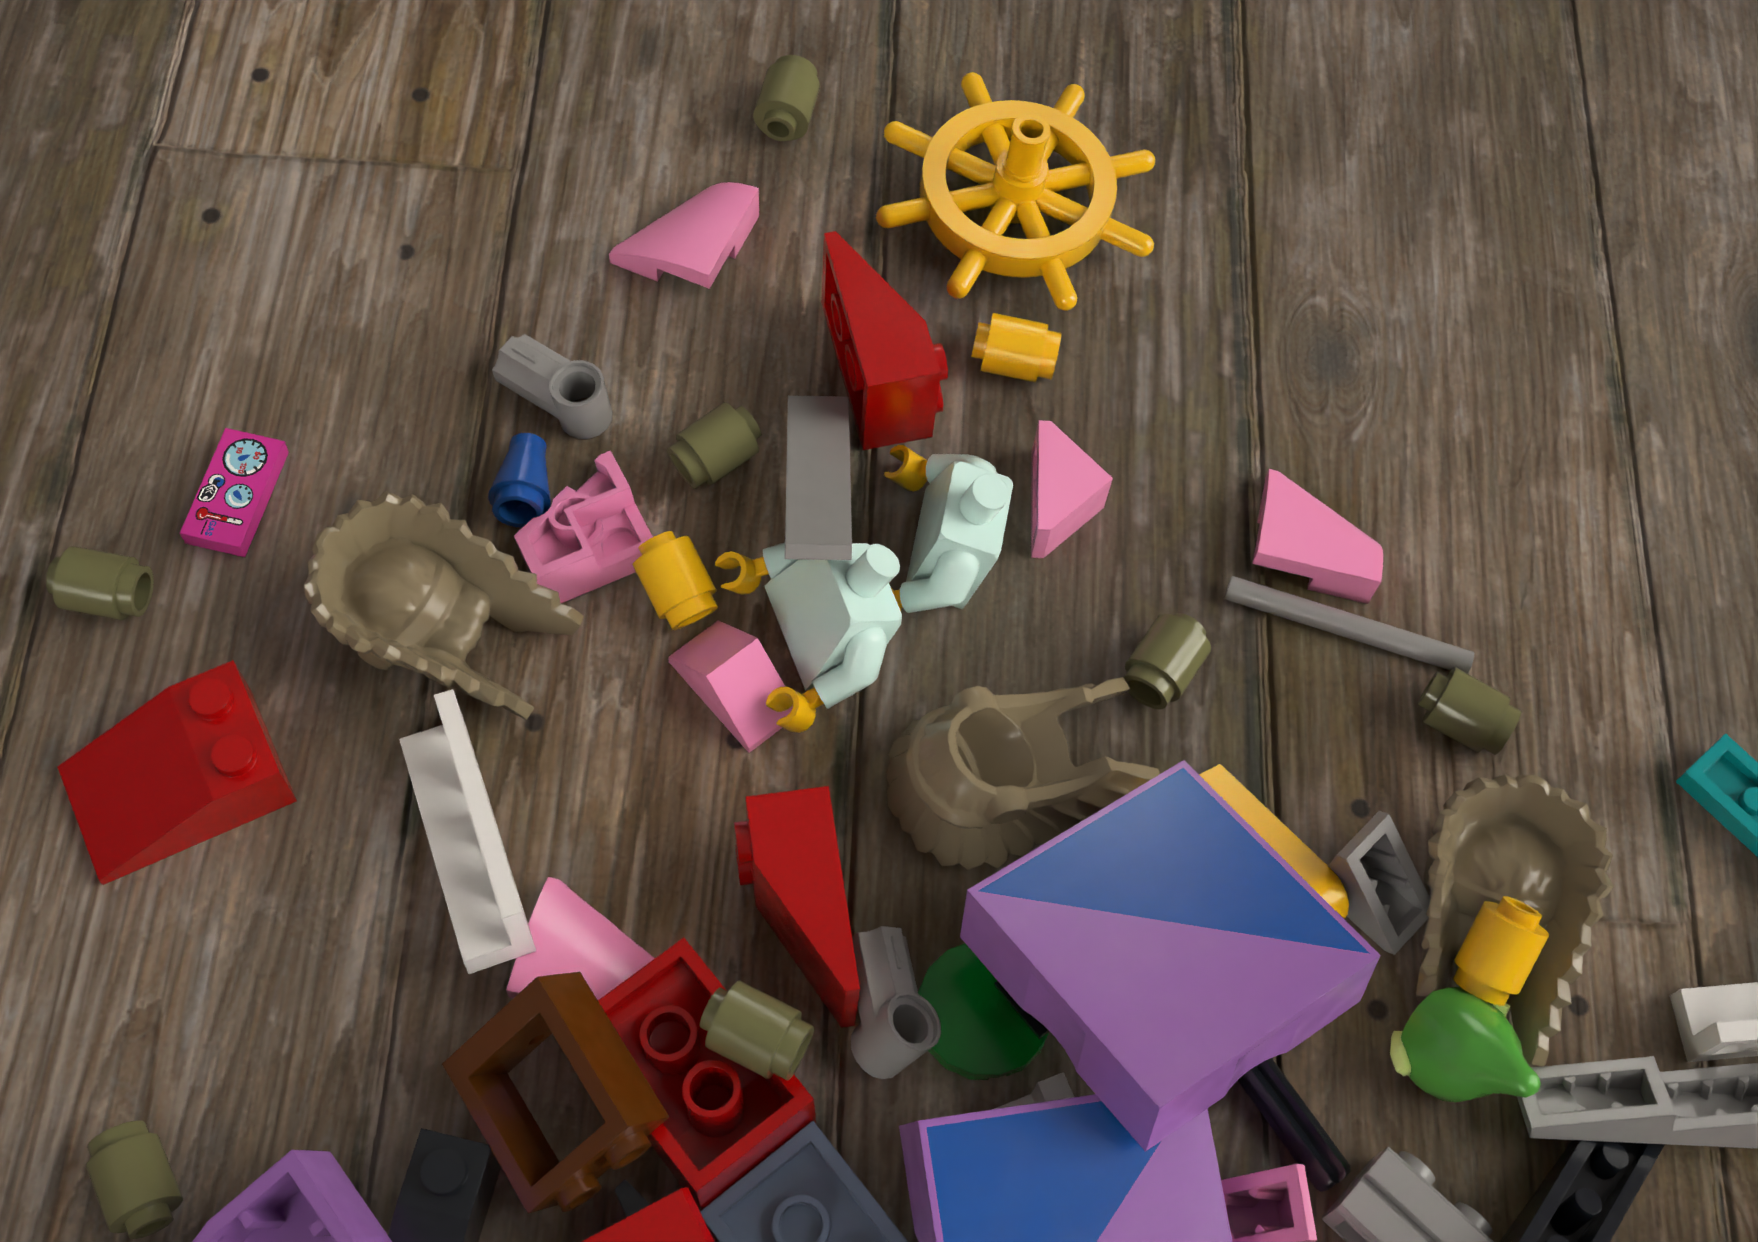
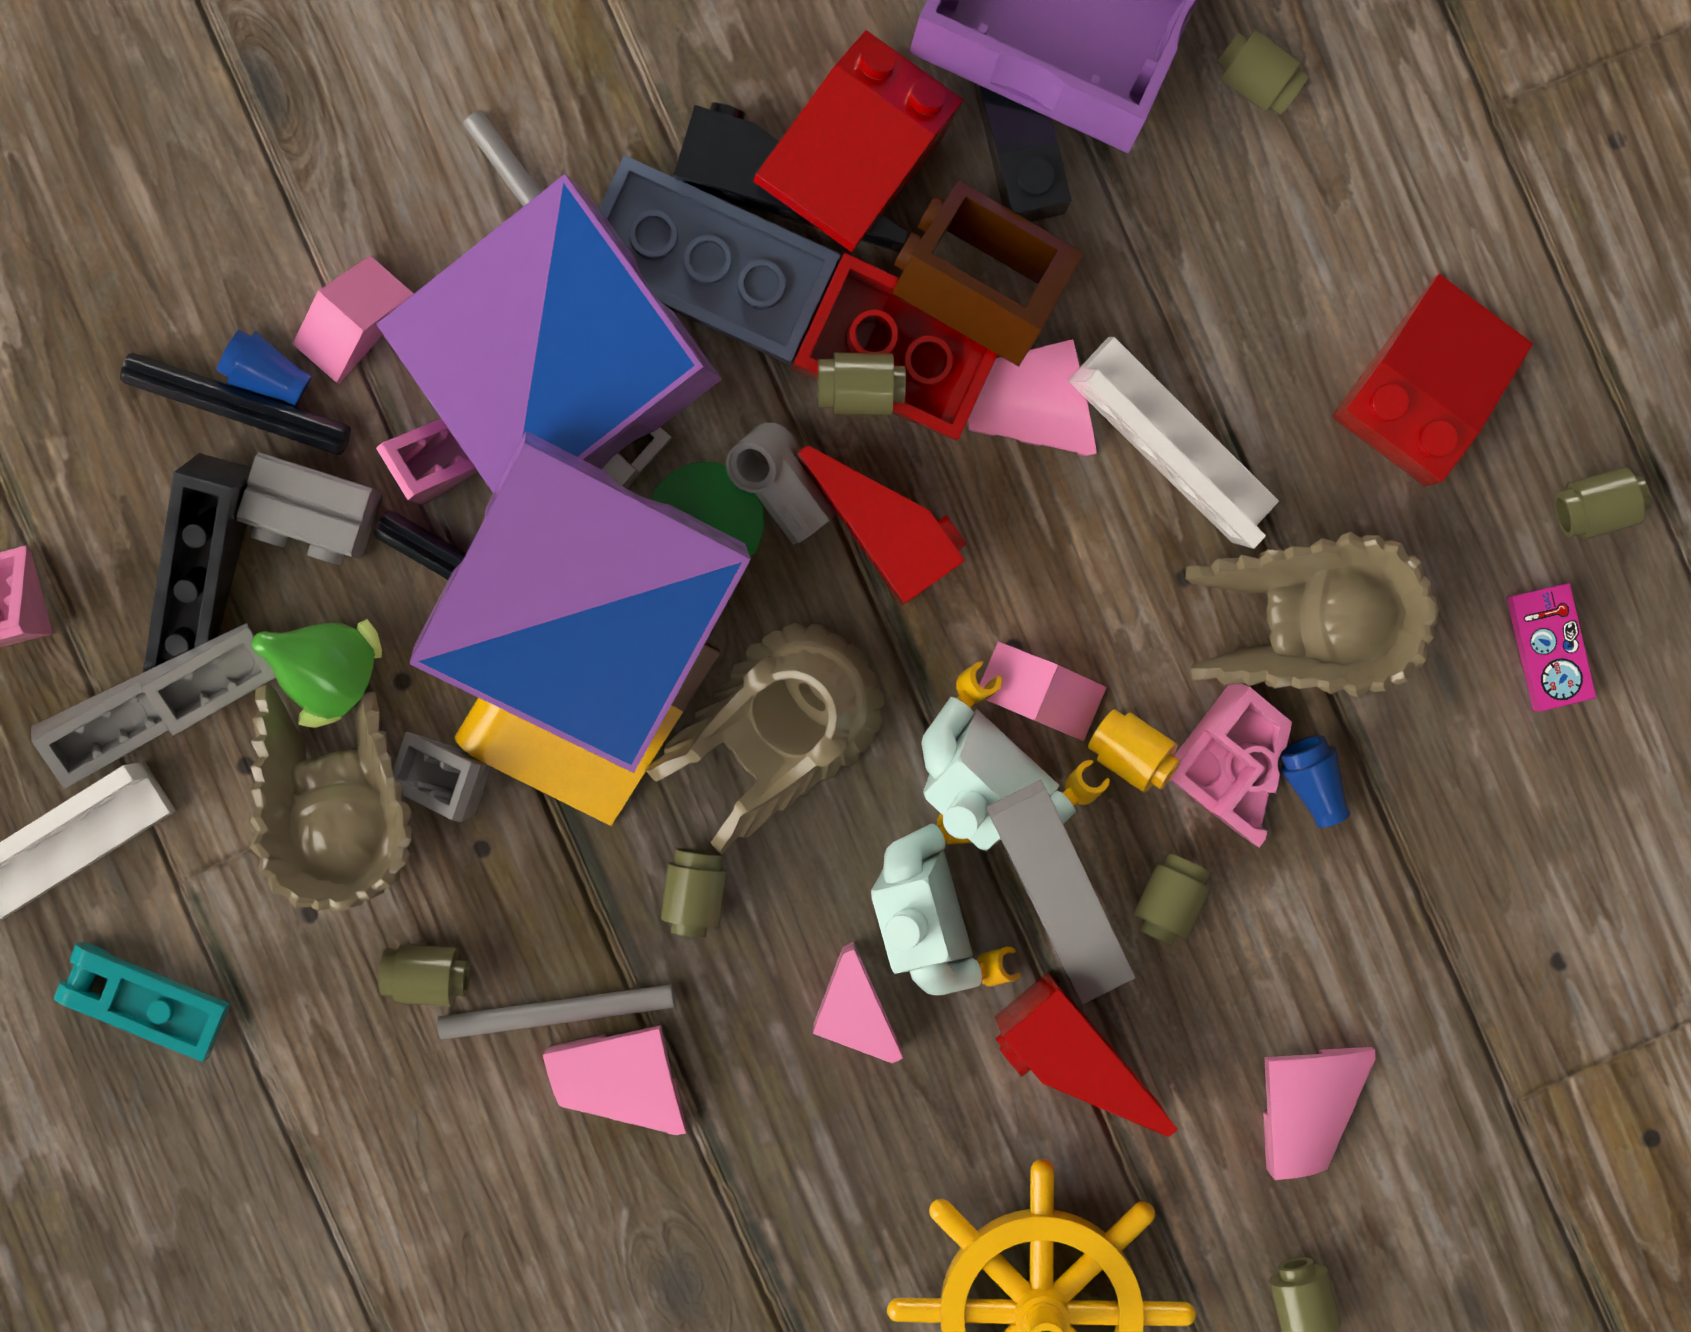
camera: 160 degrees right, 25 degrees up
light grey piece [492,334,613,439] -> none
yellow brick [971,313,1062,383] -> none
yellow brick [1453,896,1549,1006] -> none

